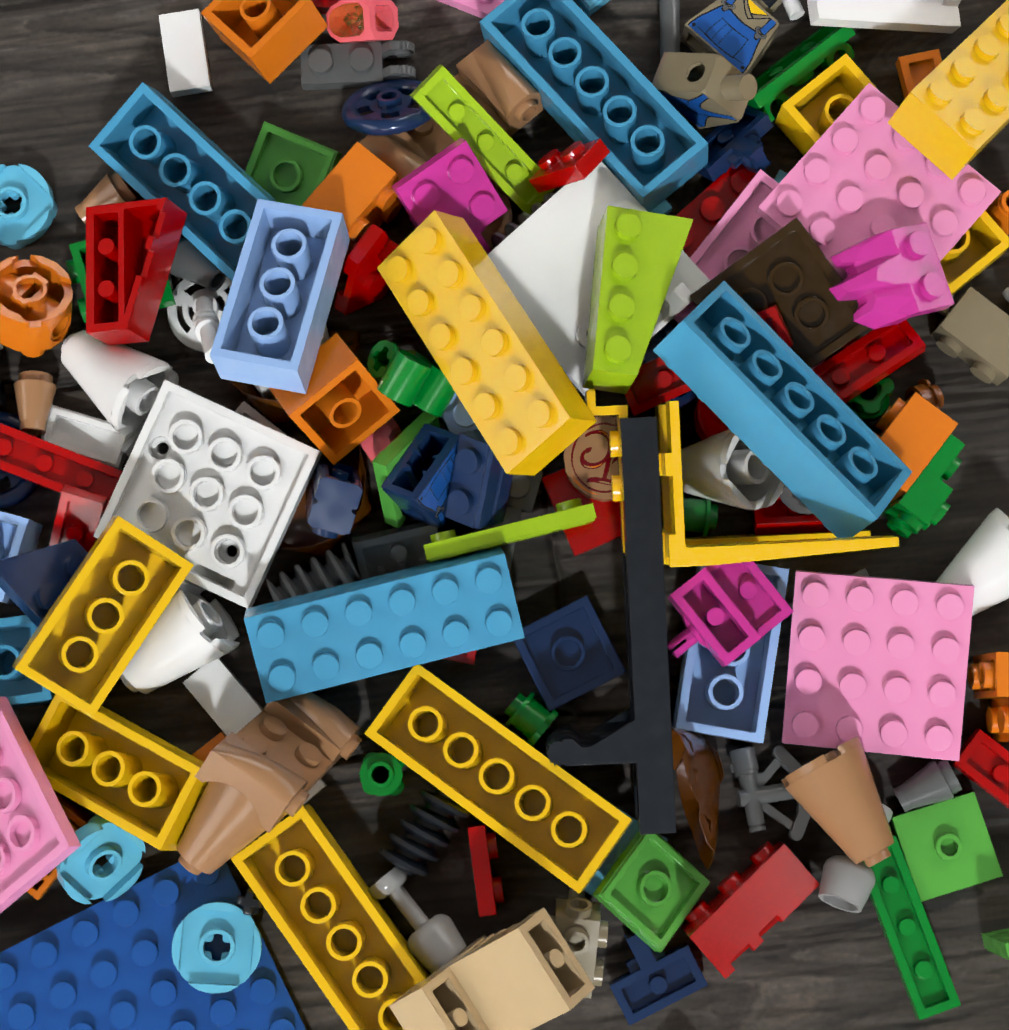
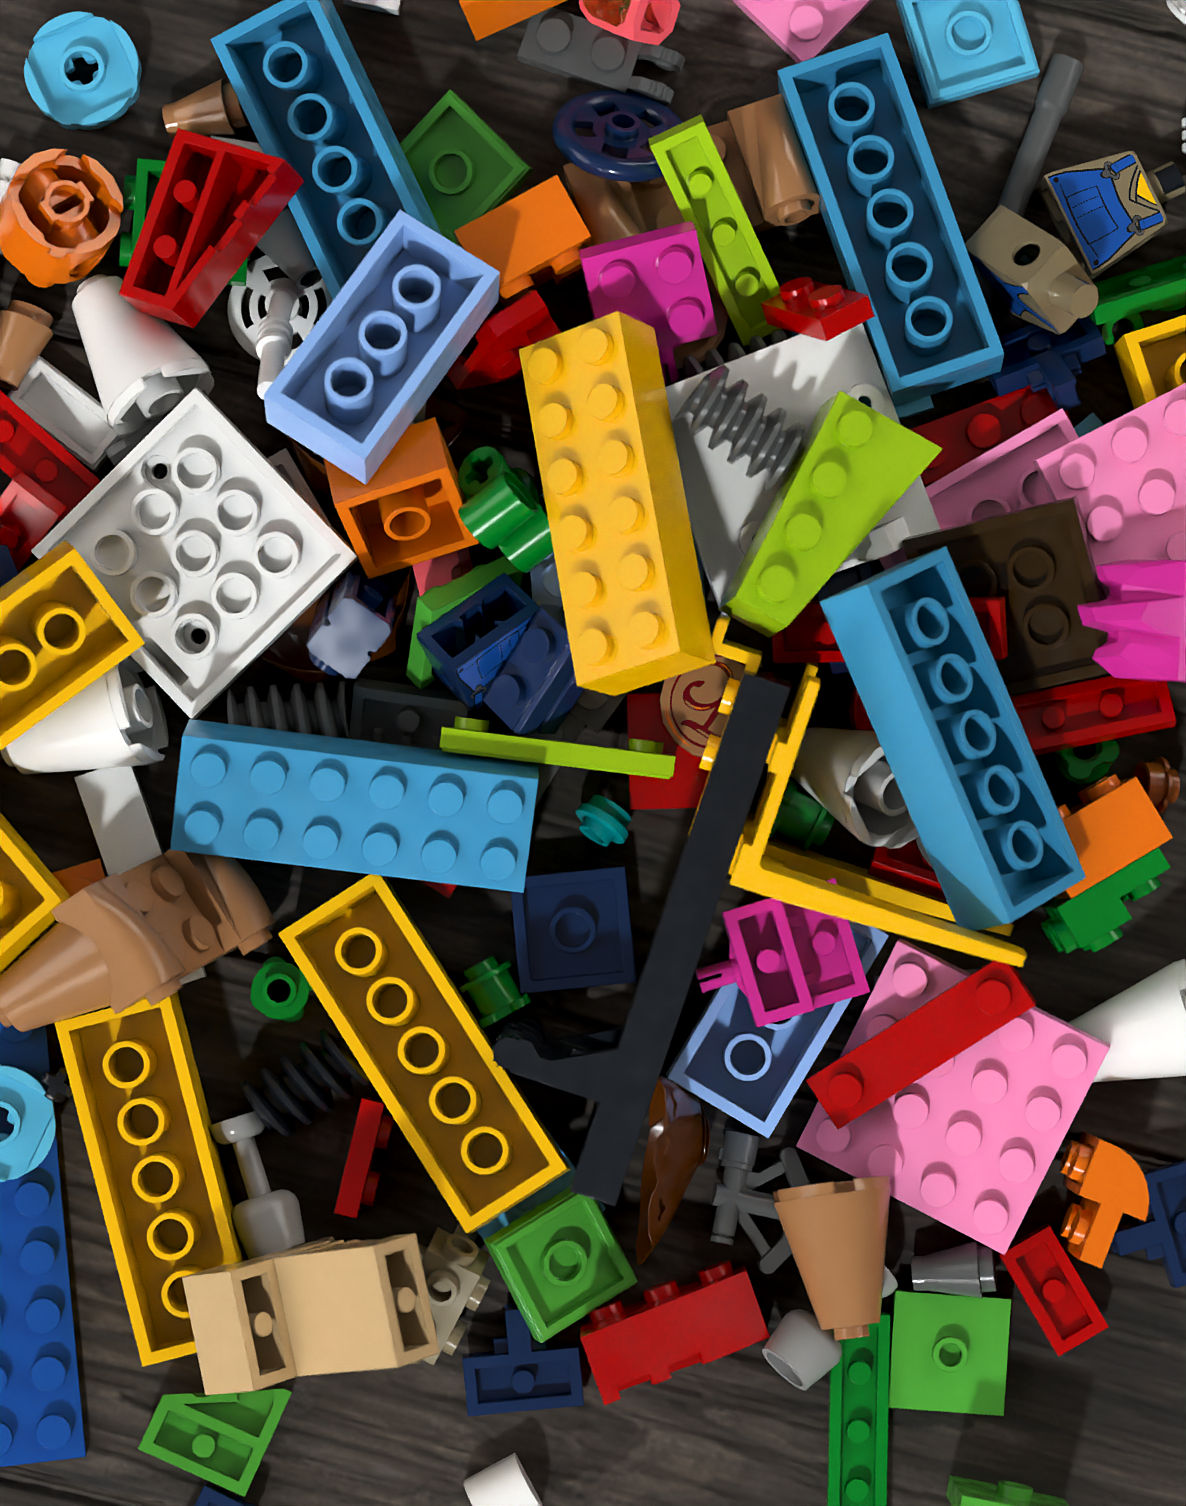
camera: 15 degrees right, 5 degrees up
none -> teal plate [575,795,632,847]
none -> dark grey piece [673,365,806,492]
none -> red plate [806,960,1037,1130]

